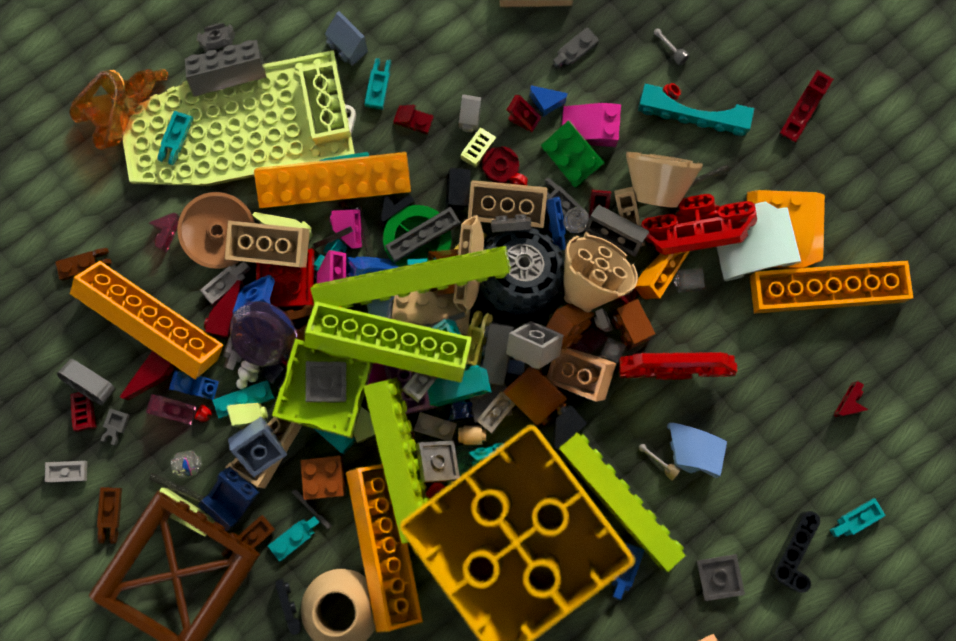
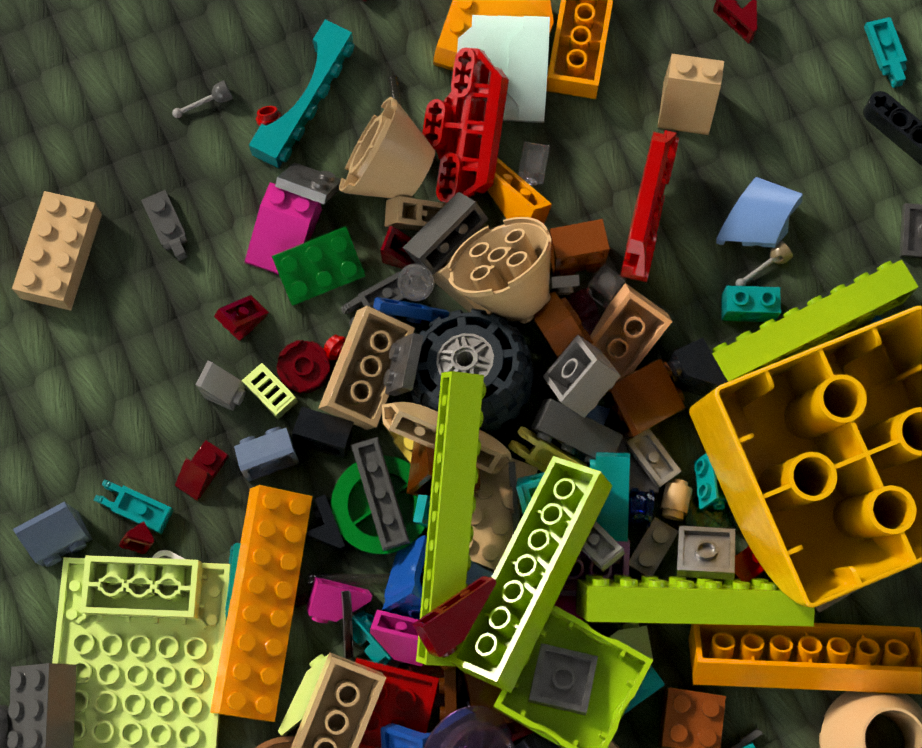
camera: 75 degrees left, 5 degrees down
blue slope [530,85,568,117] -> none
none -> dark red slope [119,521,154,554]
none -> sand blue slope [234,427,299,482]
none -> flat silver plate [275,162,341,204]
none -> dark red slope [412,576,497,658]
none -> tan slope [657,54,724,135]
none -> teal brick [721,286,781,322]

